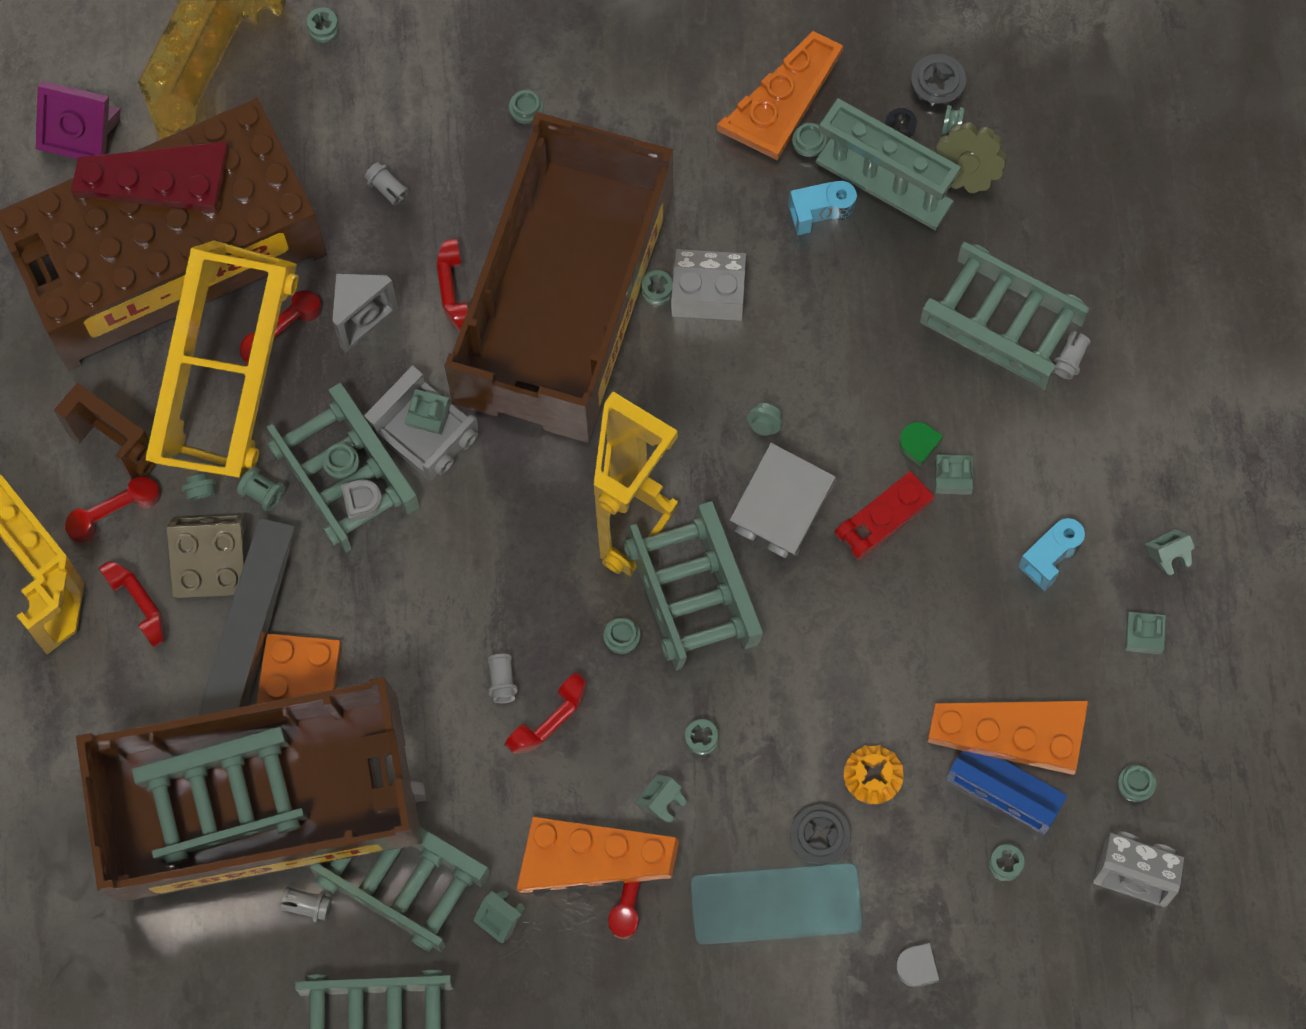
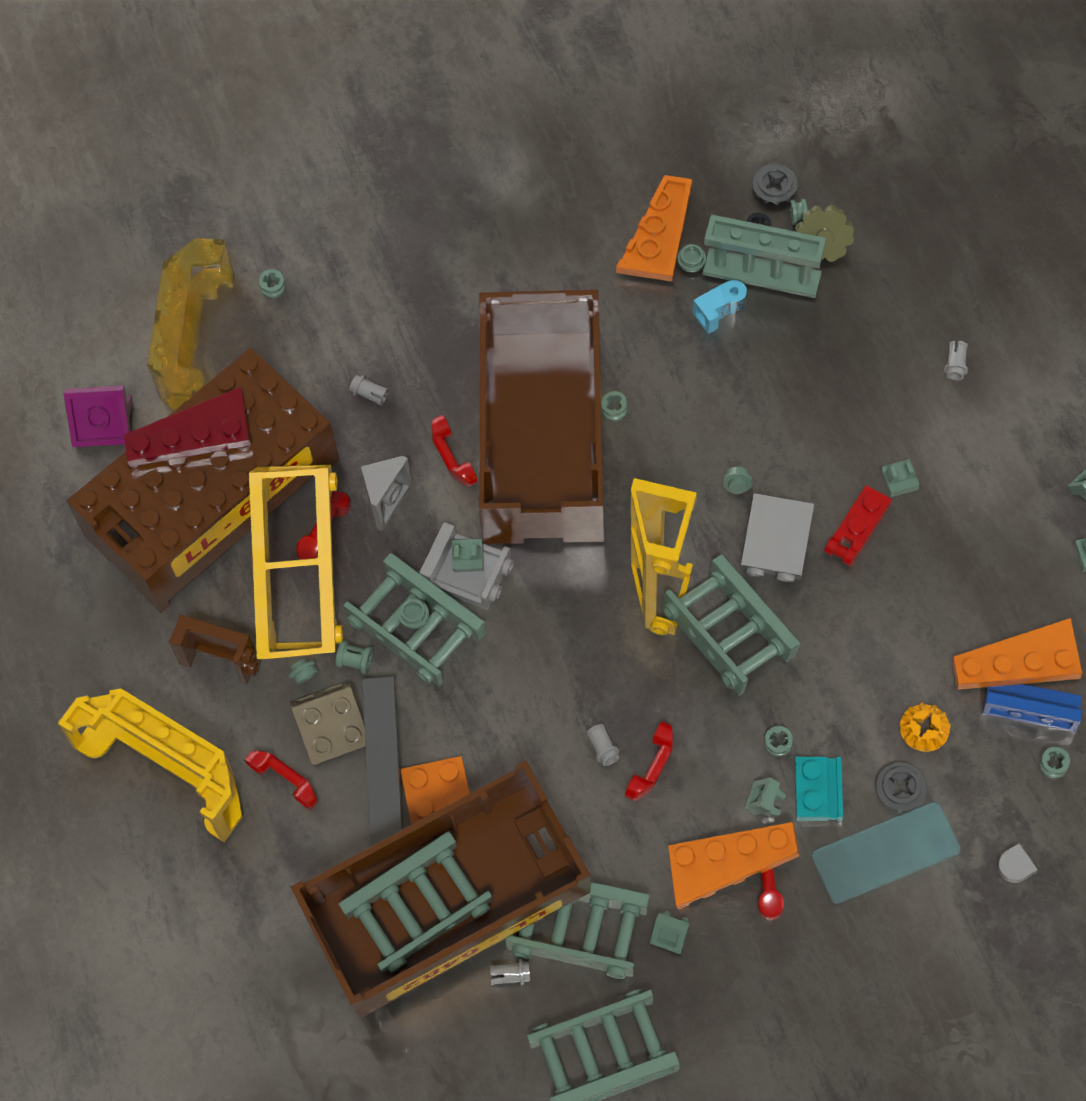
camera: 15 degrees left, 5 degrees down
red bar [65,476,161,543] -> none
light grey tile [341,480,382,522] -> none
sand green plate [509,90,544,124] -> none
sand green plate [603,617,640,654] -> none
light grey slope [671,249,746,321] -> none
green tile [899,422,943,467] -> none
sand green fence [920,241,1090,390] -> none
medium azure leg [1018,518,1085,591] -> none
none -> teal plate [795,757,843,821]

